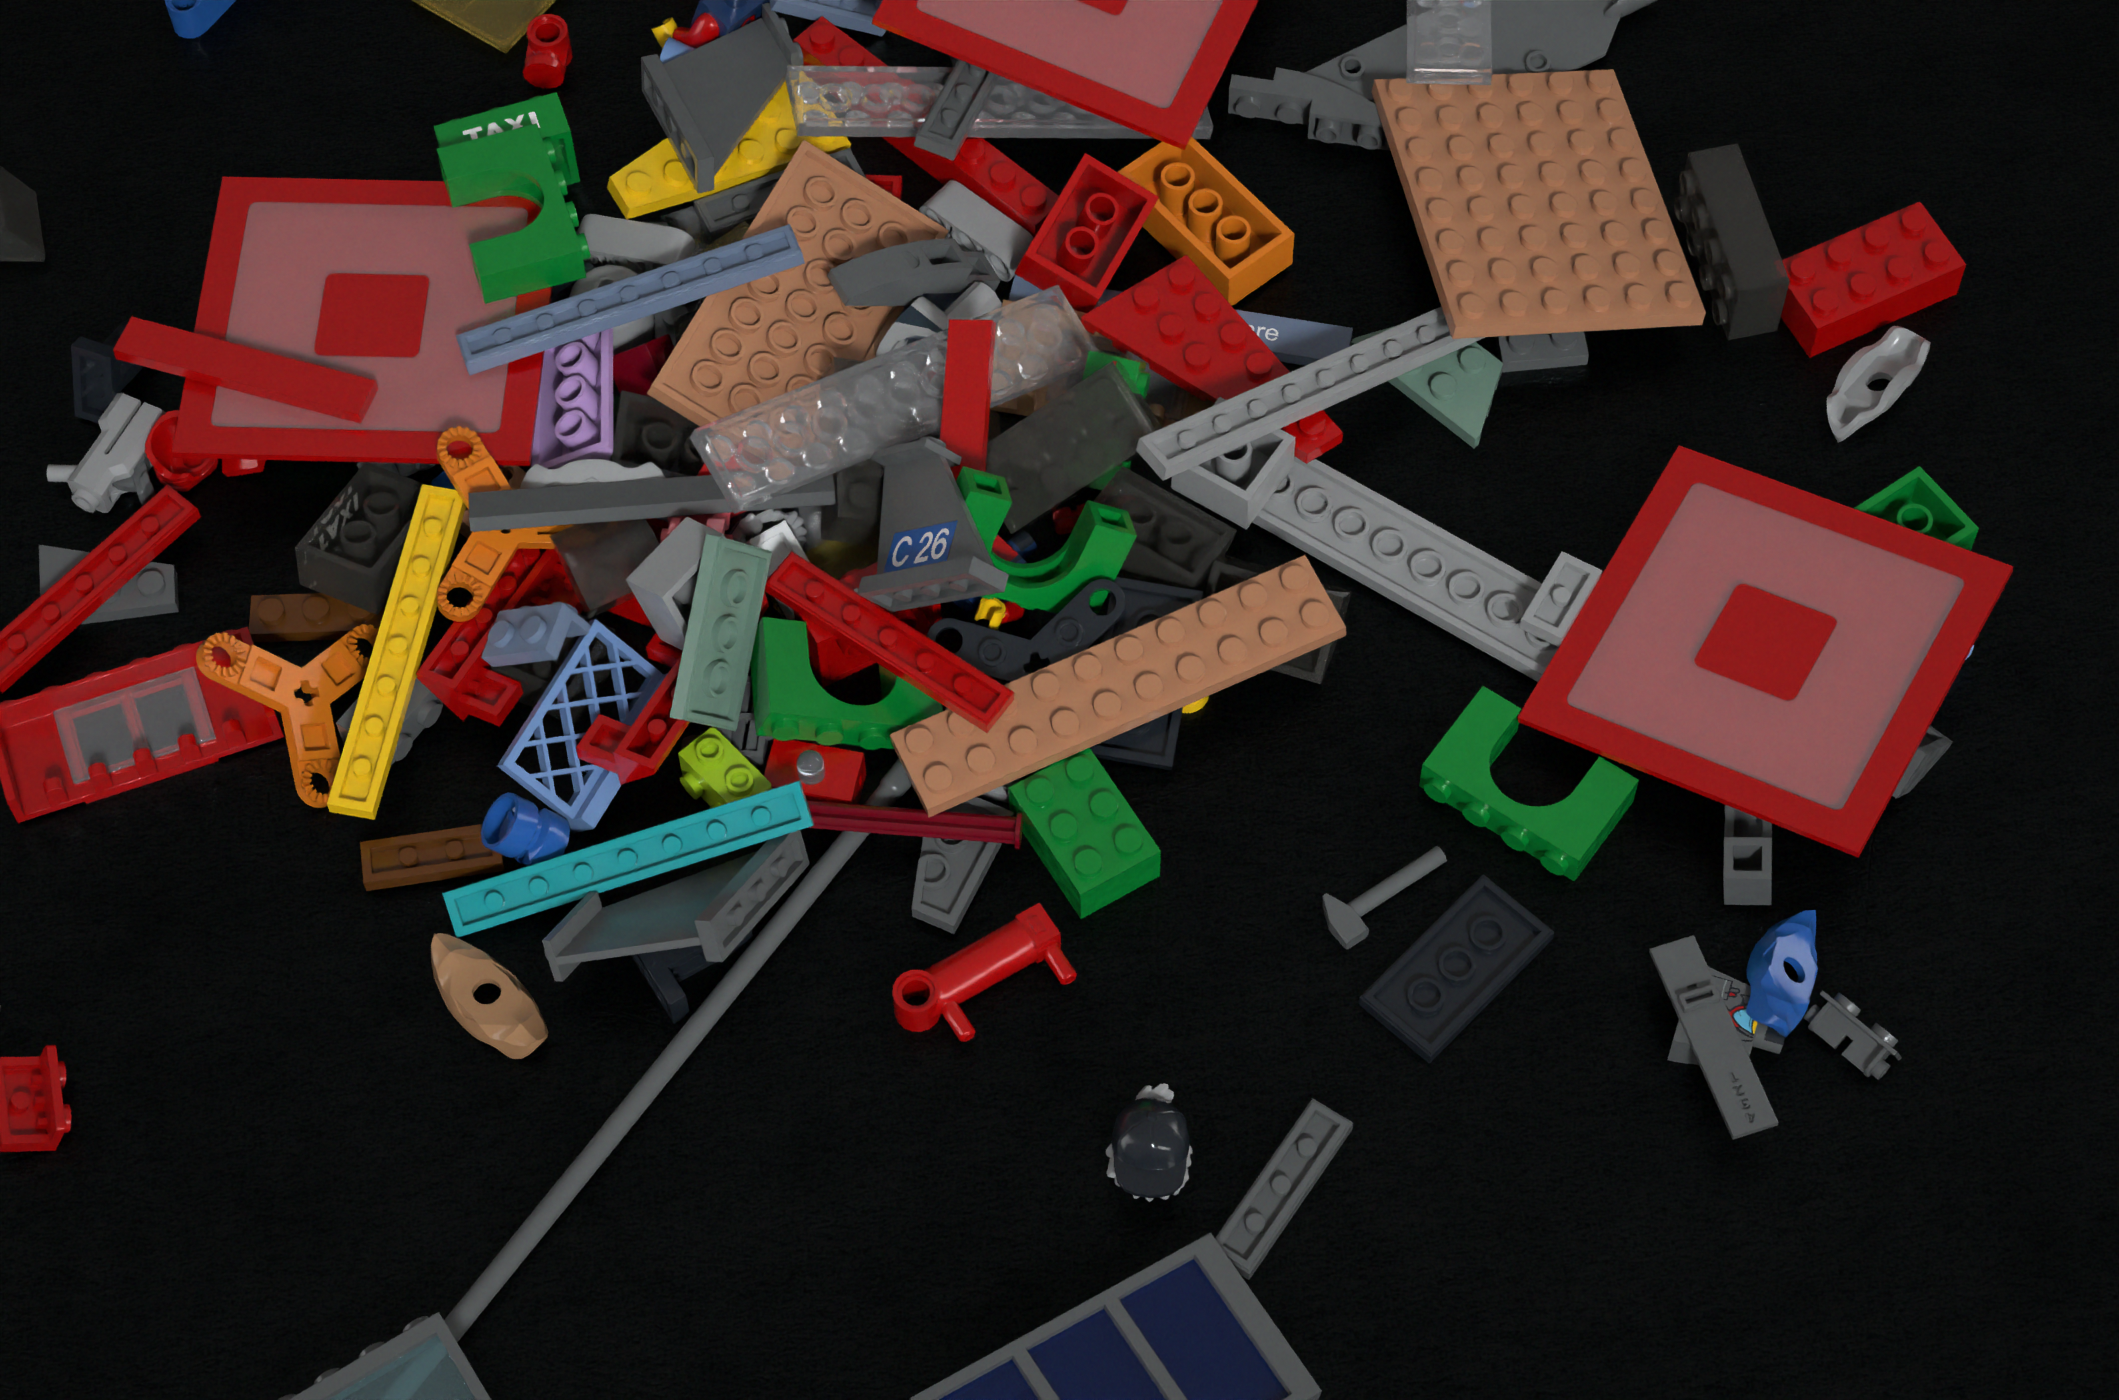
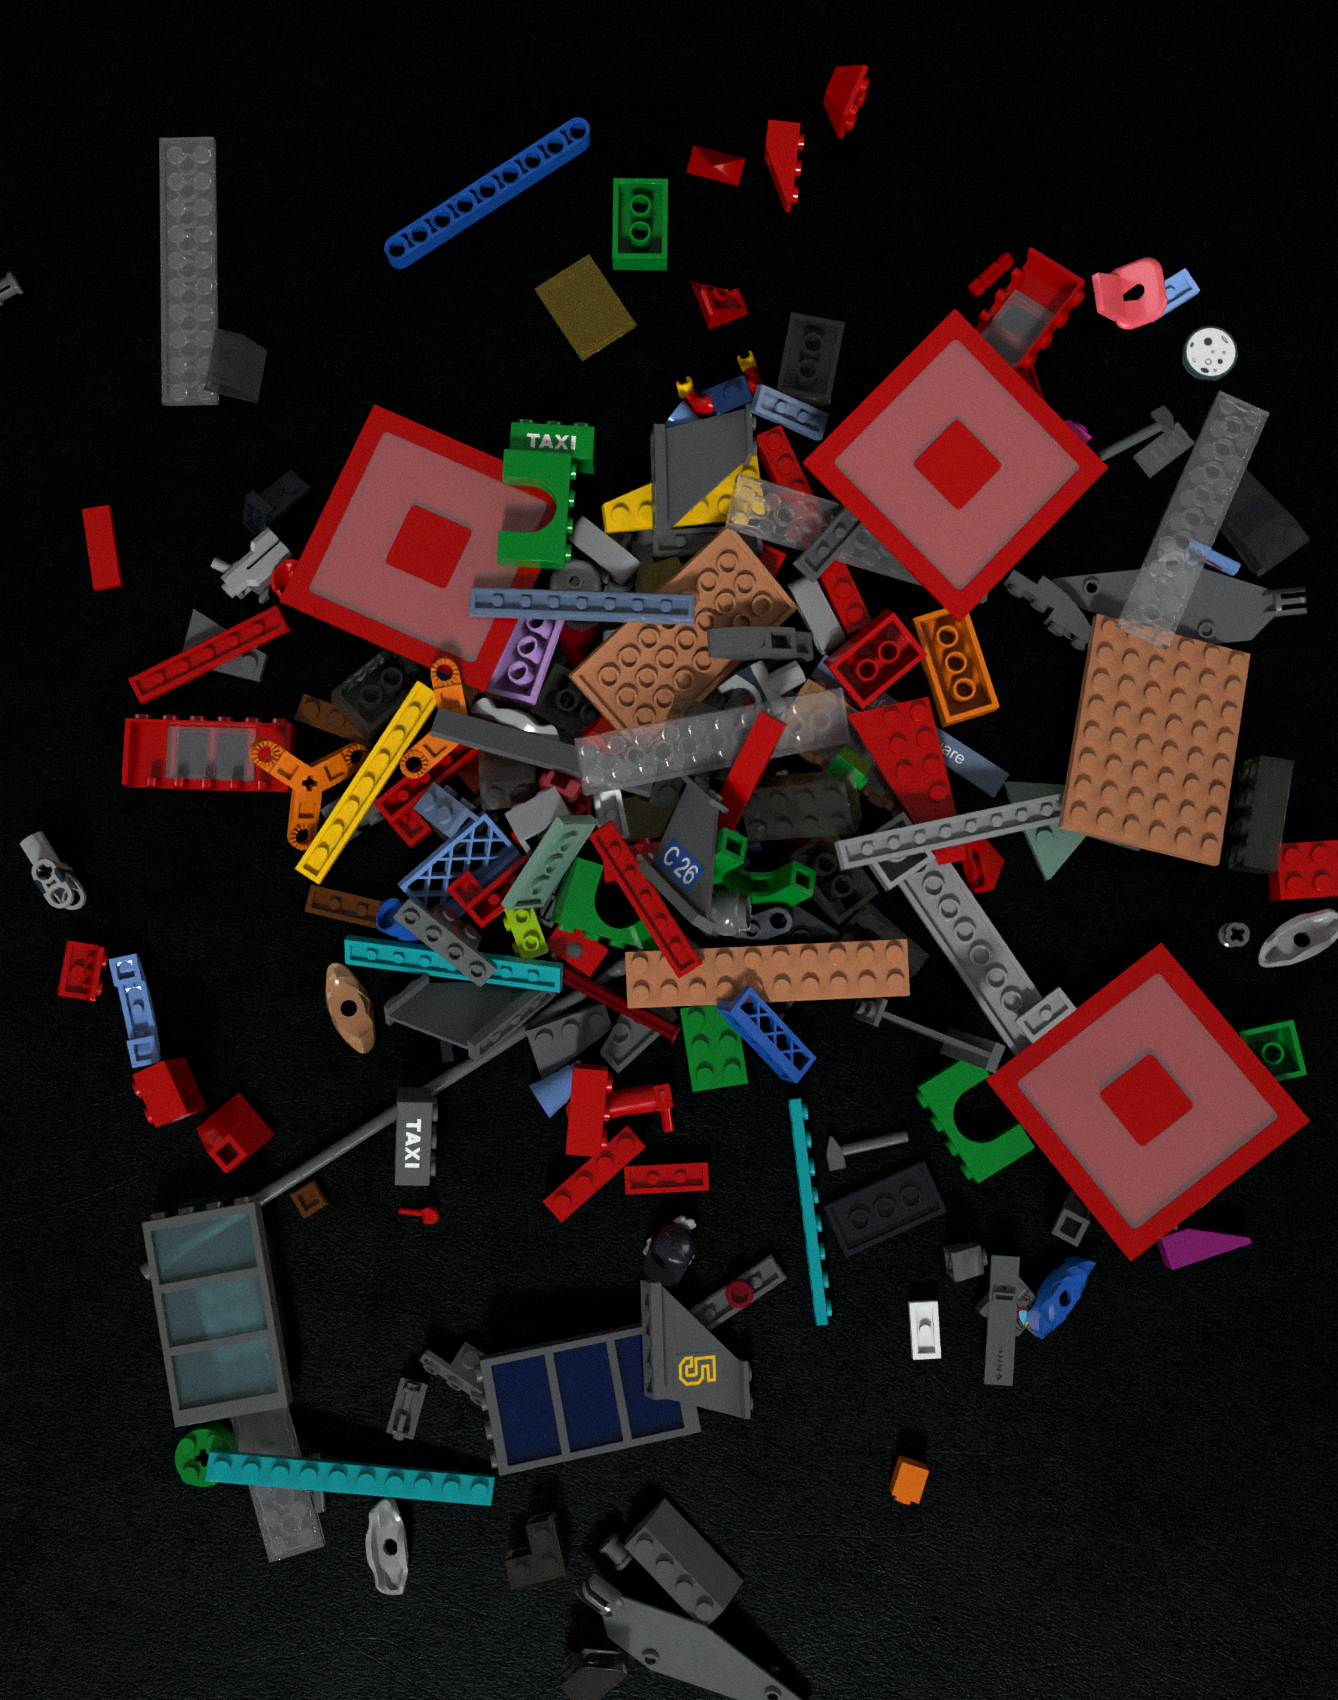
camera: 20 degrees right, 25 degrees up
red tile [113,317,378,424] -> none
red piece [523,14,572,89] -> none
dark grey hinge [1804,990,1902,1080] -> none
none -> medium blue slope [108,953,161,1068]
none -> red brick [132,1057,207,1127]
none -> red slope [196,1092,275,1174]
none -> reddish brown tile [290,1179,329,1219]
none -> dark grey bracket [394,897,497,987]
none -> dark grey brick [395,1087,438,1186]
none -> red hand [399,1206,439,1224]
none -> dark grey wing [524,1002,613,1079]
none -> medium blue plant [529,1060,581,1118]
none -> red brick [543,1124,646,1223]
none -> red brick [566,1062,613,1157]
none -> red plate [624,1161,709,1195]
none -> dark grey piece [640,1279,753,1419]
none -> dark grey piece [710,889,752,936]
none -> blue fence [715,985,816,1084]
none -> dark red tile [725,1279,754,1309]
none -> teal plate [788,1097,832,1326]
none -> dark grey piece [853,997,1006,1073]
none -> orange brick [889,1455,929,1505]
none -> white plate [908,1300,941,1360]
none -> dark grey slope [943,1242,988,1282]
none -> red slope [962,839,1004,894]
none -> magenta slope [1157,1225,1252,1270]
none -> dark grey bush [1218,922,1250,947]

